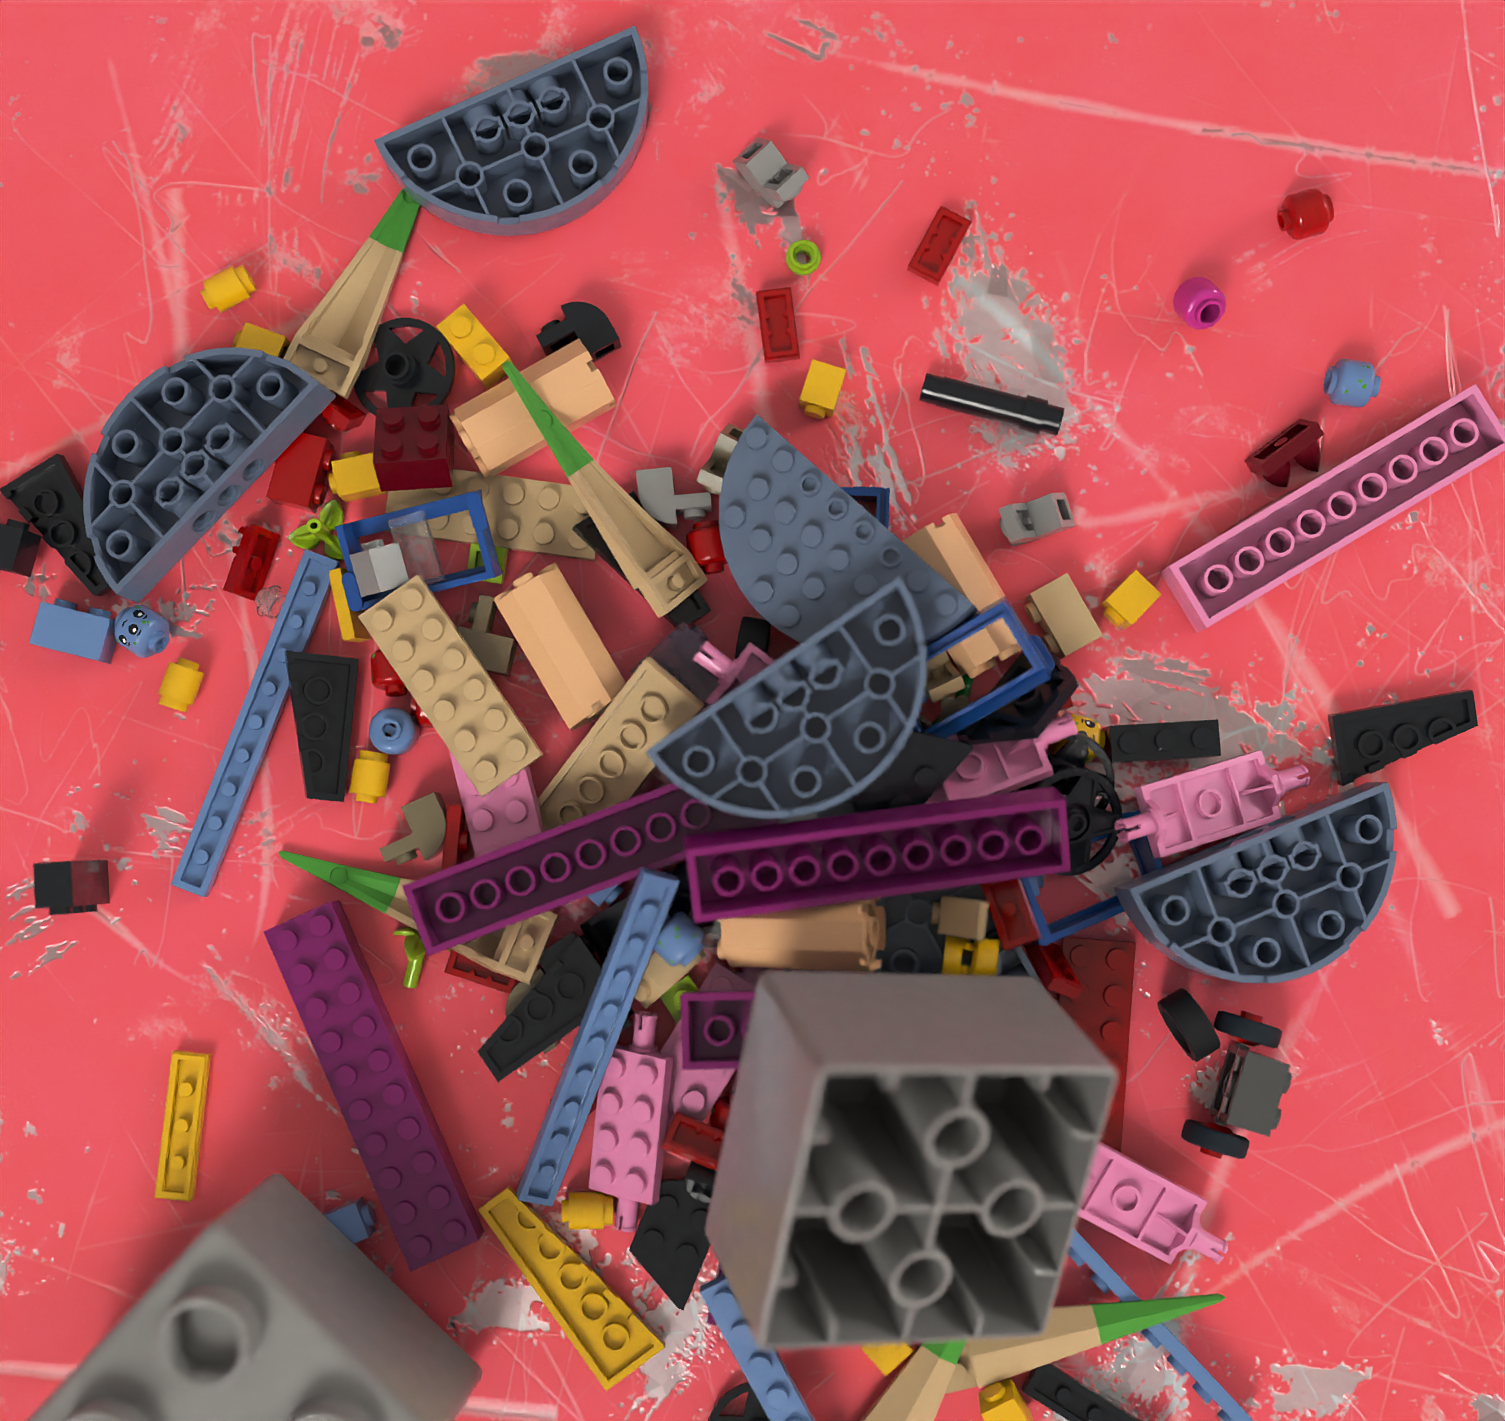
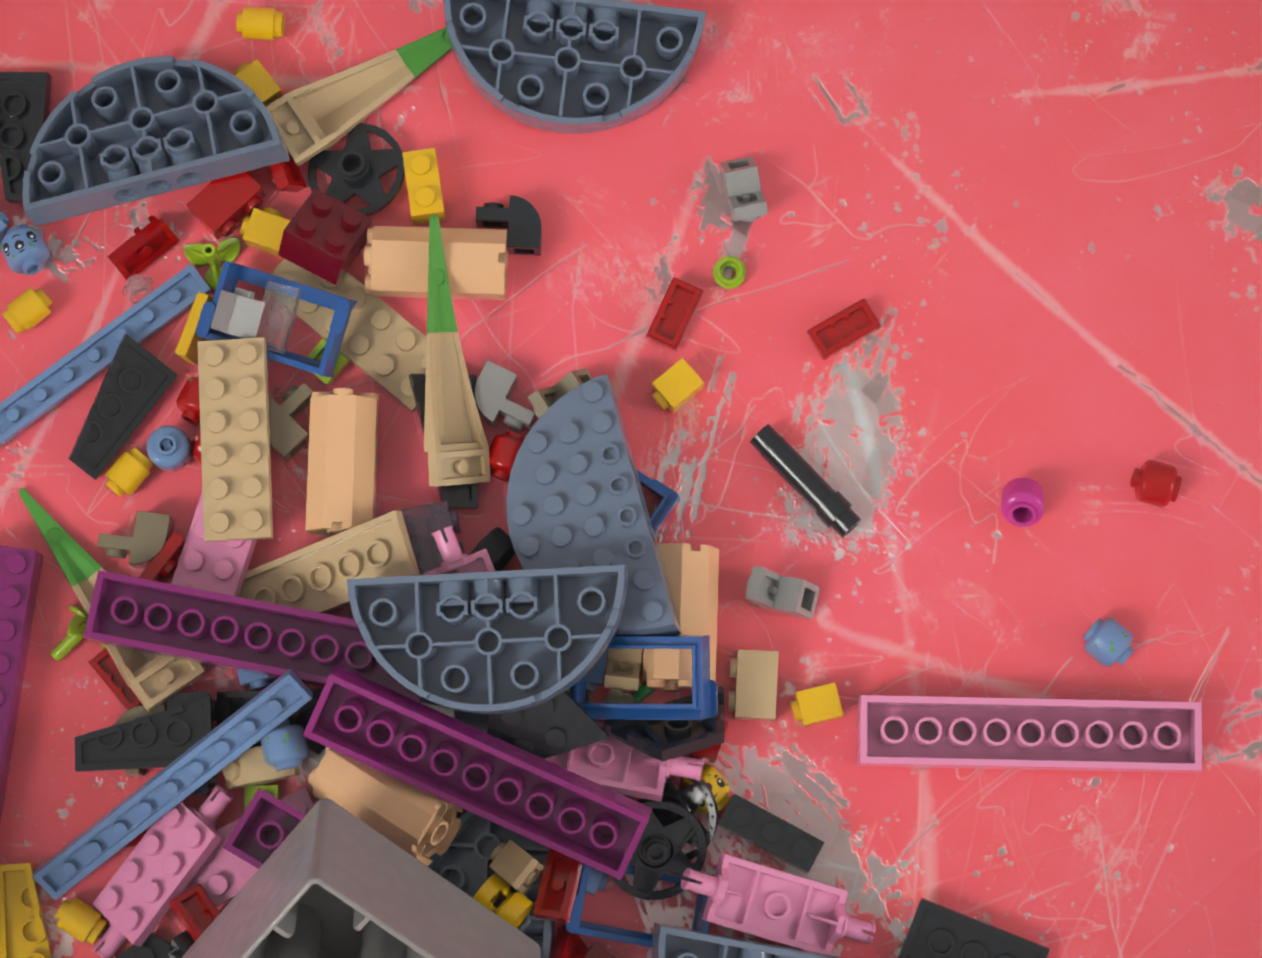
camera: 35 degrees right, 5 degrees down
dark red tile [1245,419,1324,487] -> none

